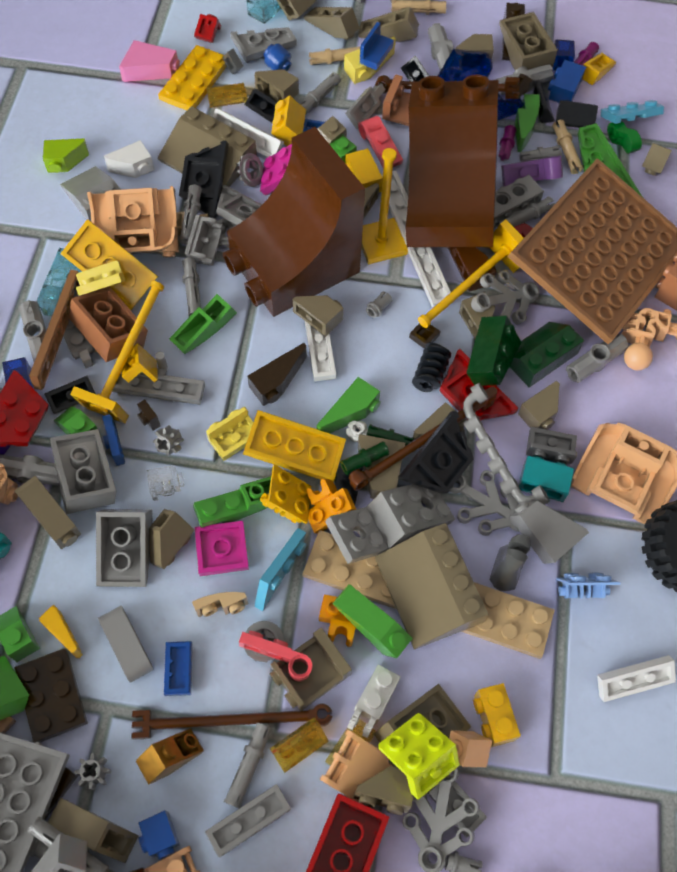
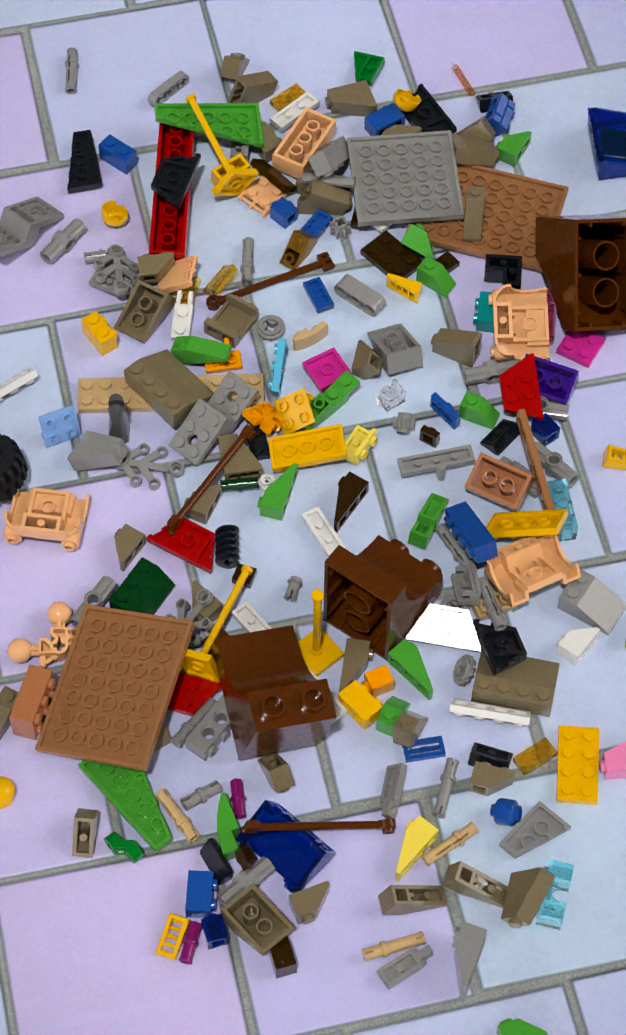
camera: 160 degrees right, 5 degrees down
light grey slope [50,429,116,514] -> none
yellow tile [70,281,164,424] -> none
light yellow bracket [76,260,126,296] -> none
yellow panel [122,343,158,383] -> none
red bracket [194,14,221,43] -> none
light grey plate [205,784,291,858] -> none
dark grey tile [223,49,243,74] -> none
coral plate [239,630,312,682] -> none
dark pink plate [260,144,292,195] -> none
yellow brick [271,96,306,146] -> none
dark tan slope [292,295,344,337] -> none
dark green pin [340,441,389,475] -> none
coral plate [358,116,403,168] -> none
blue panel [360,22,394,70] -> none
neon yellow bracket [378,713,460,800] -> none
nougat bracket [382,74,410,126] -> none
black wing [398,410,474,494] -> none
black slope [401,56,429,81] -> none
light grey piece [428,23,457,77] -> none
light nougat brick [449,730,492,767] -> none
light grey bar [463,383,550,505] -> none
dark green wedge [466,315,522,386] -> none
medium lavender plate [501,156,563,186] -> none
teal brick [519,456,574,502] -> none
flat silver bracket [526,427,577,465] -> none
black slope [556,100,598,128] -> none
medium azure wing [601,100,664,124] -> none
none -> blue plate [300,209,333,240]
none -> blue brick [444,501,498,564]

